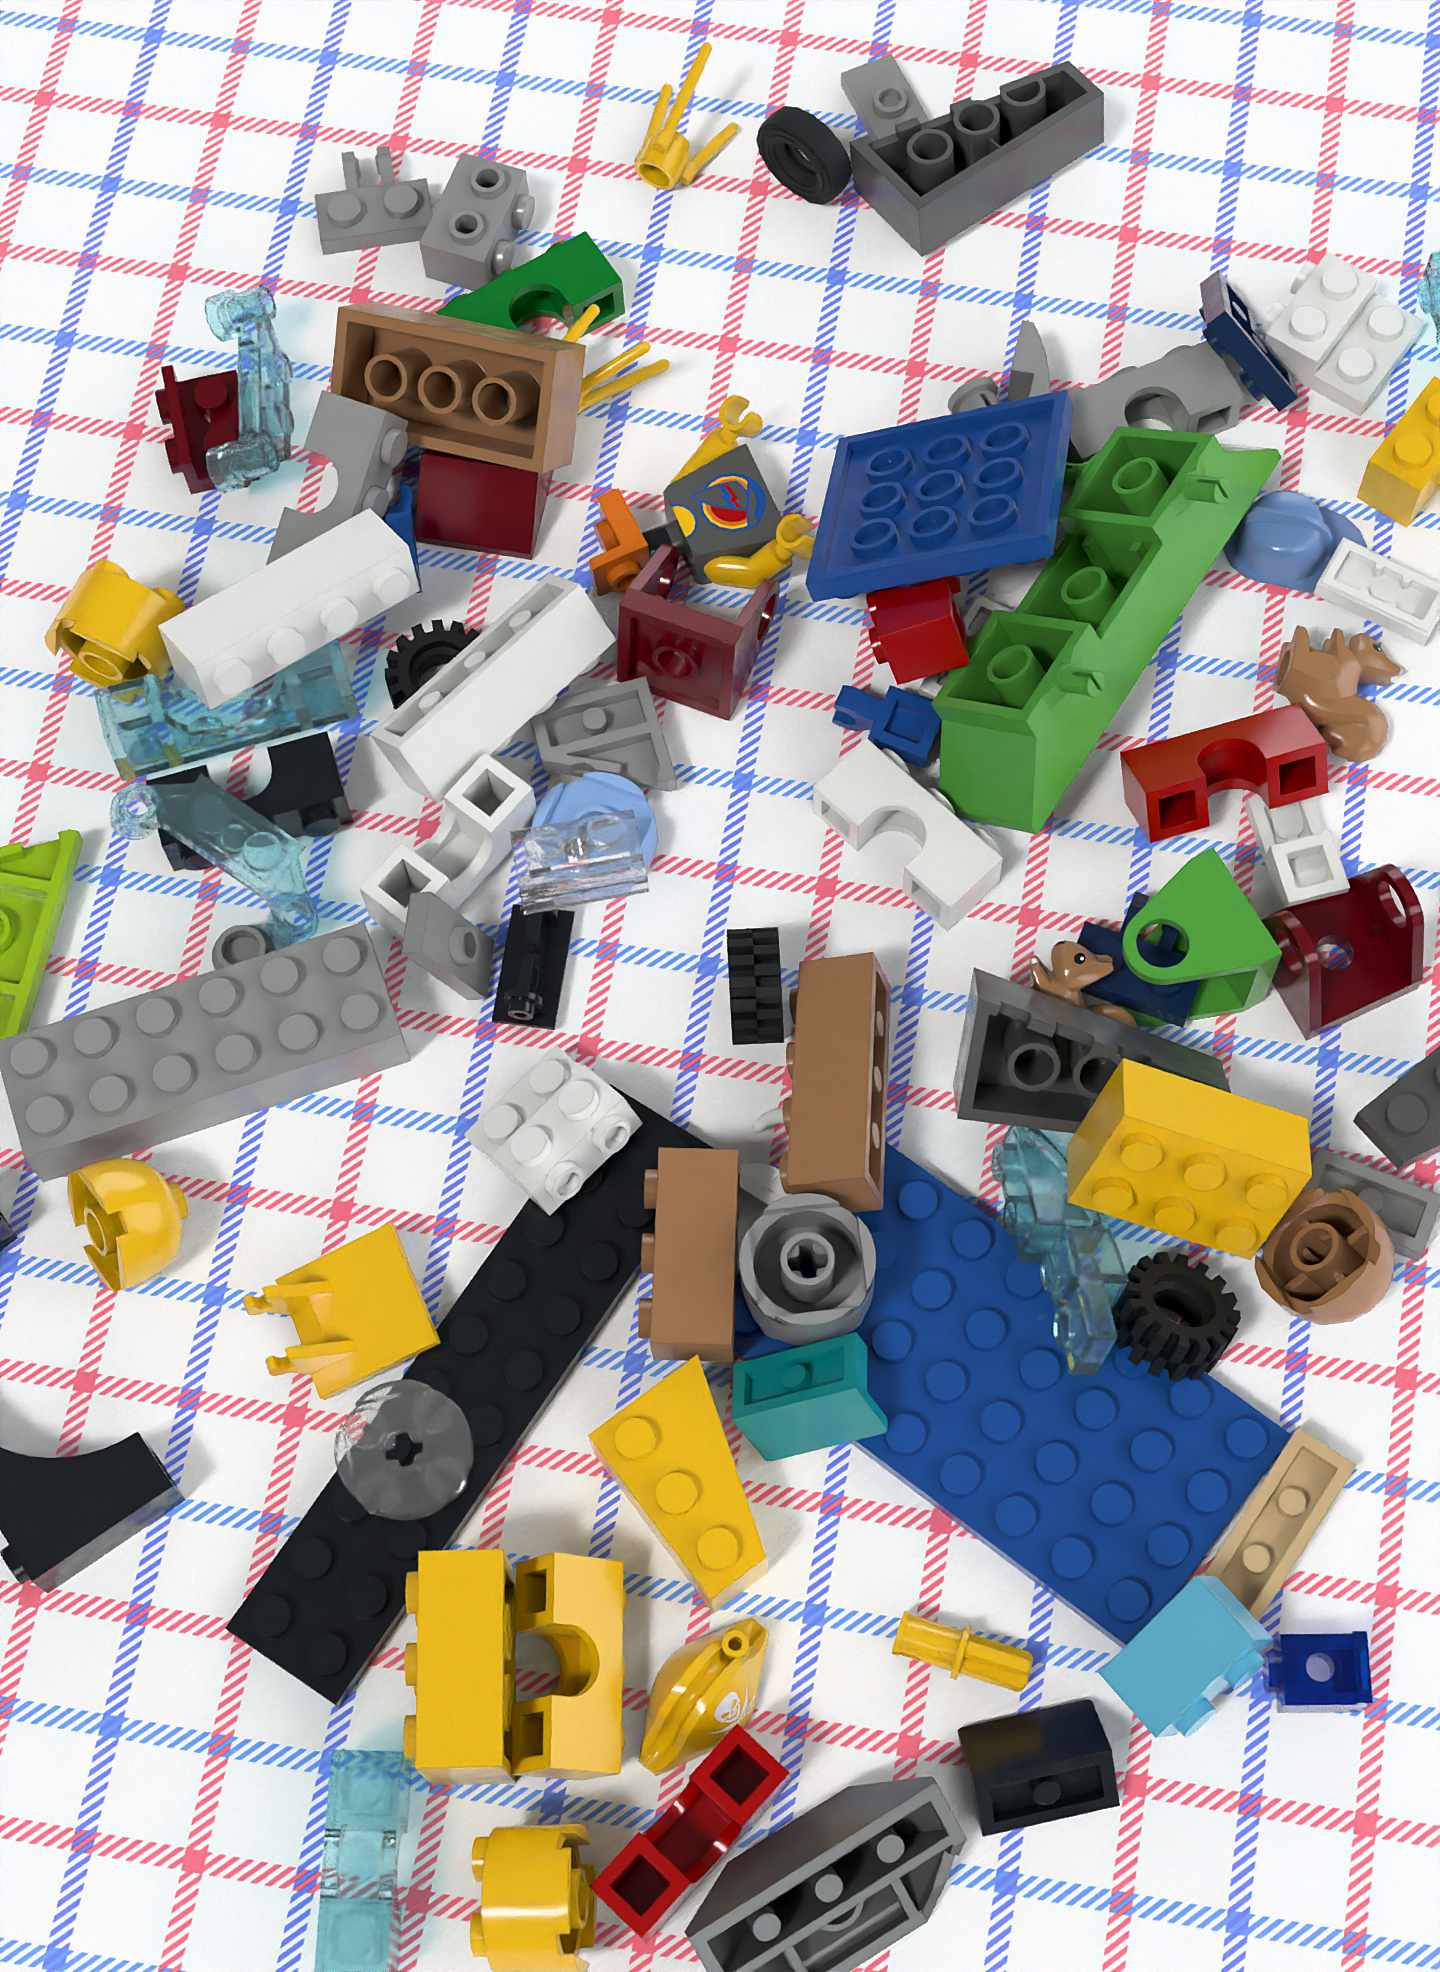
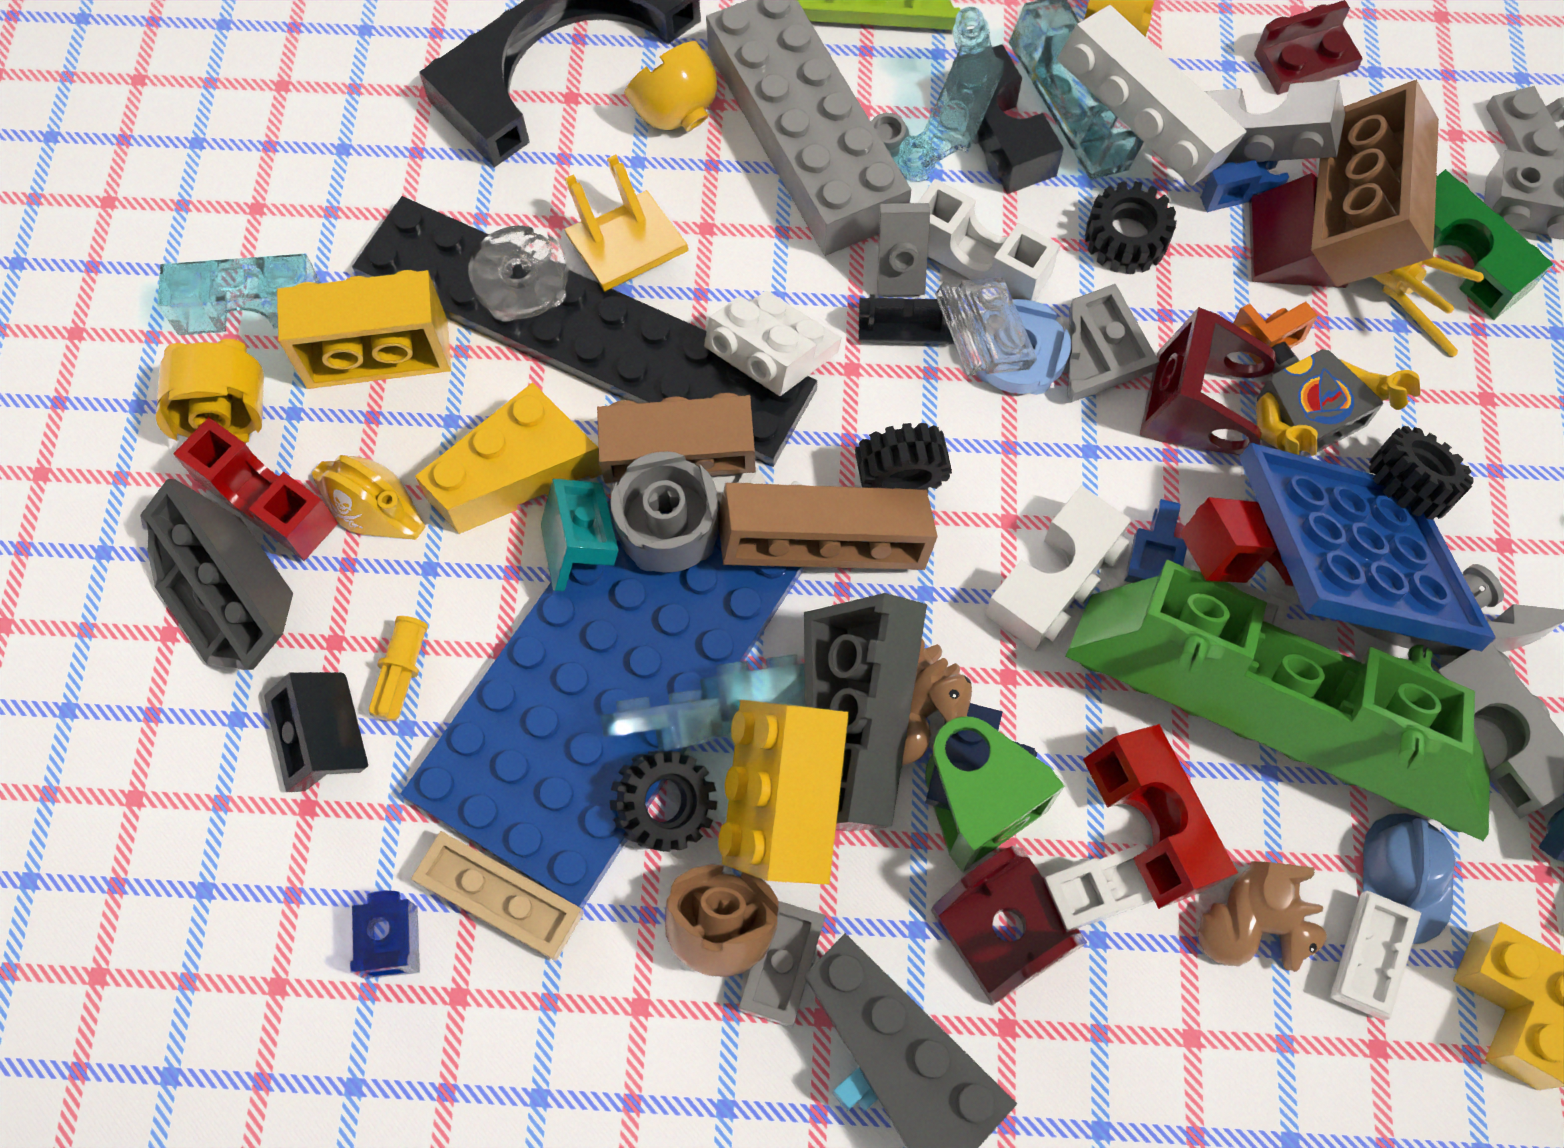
camera: 80 degrees right, 0 degrees up
clear light blue plate [204,285,294,494] -> none
white brick [369,573,616,803] -> none
yellow arch [511,1552,627,1781] -> none
medium azure brick [1099,1576,1273,1738] -> none
none -> black tyre [1369,426,1474,520]

